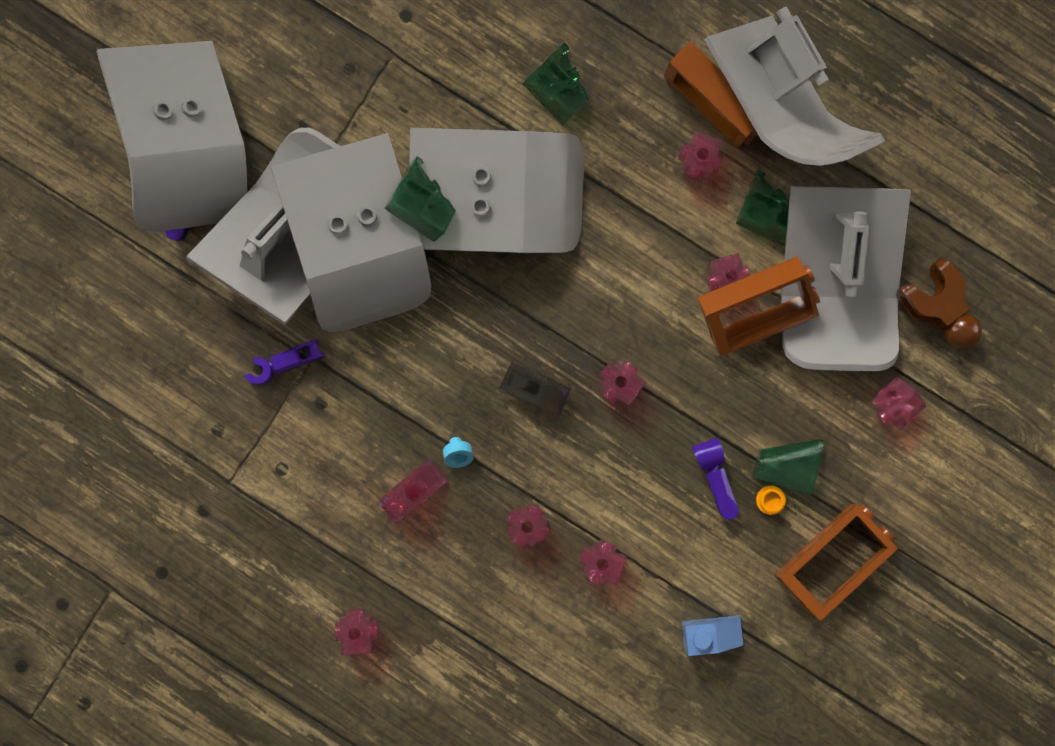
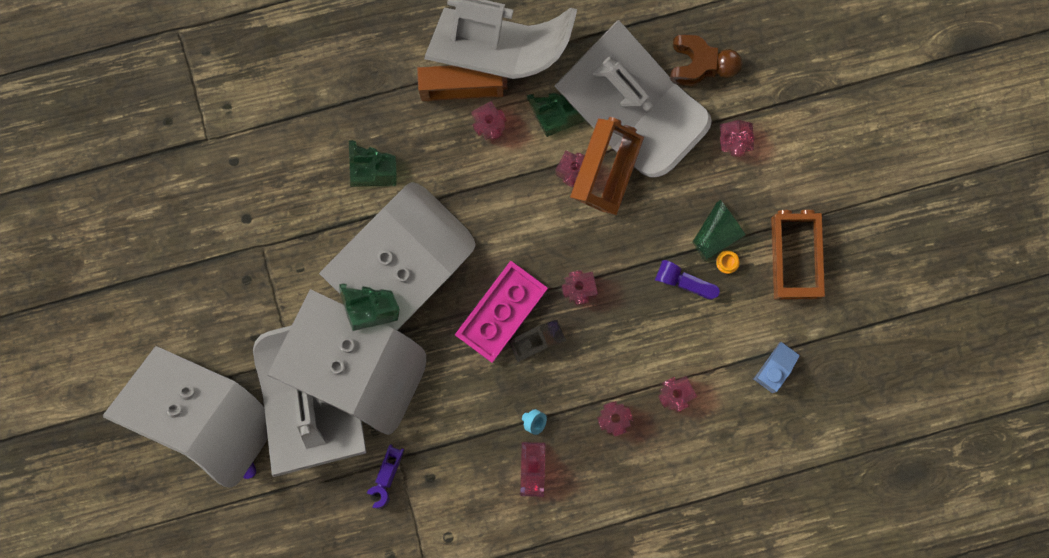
camera: 45 degrees left, 5 degrees down
none -> dark pink plate [455,261,548,363]

